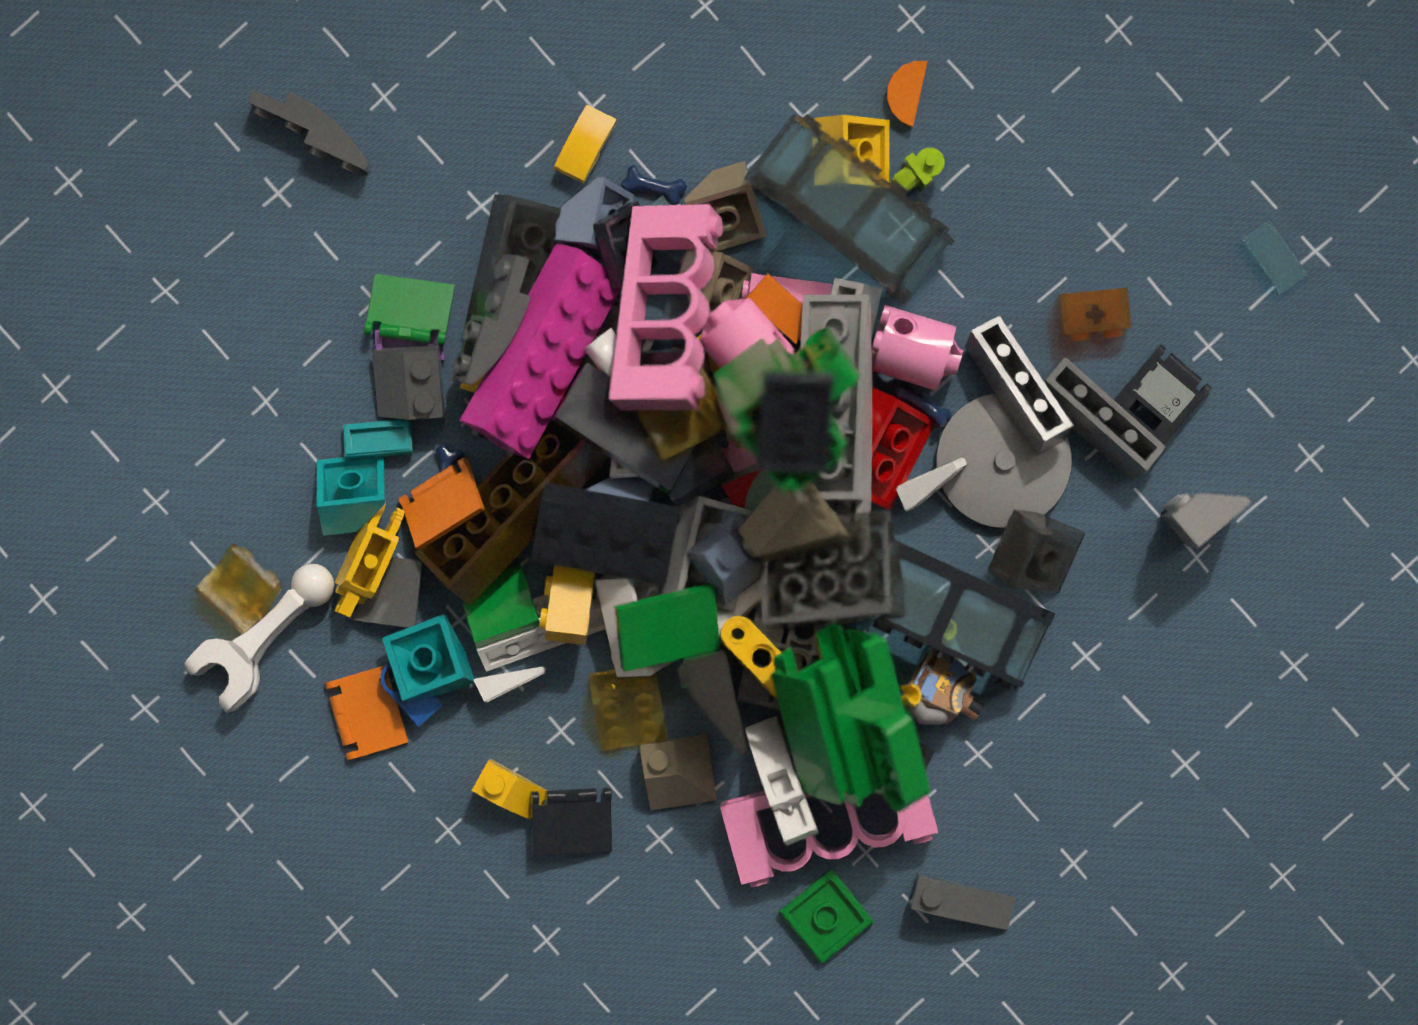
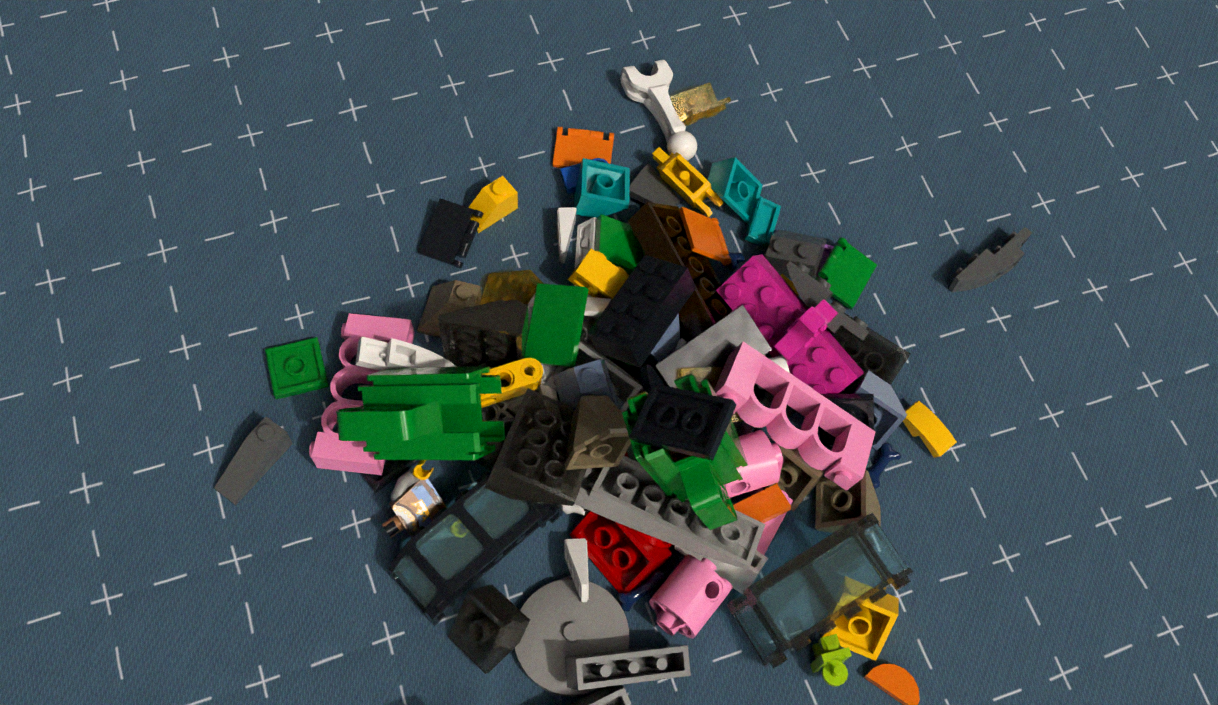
camera: 105 degrees right, 25 degrees down
none -> dark pink piece [774,299,838,361]

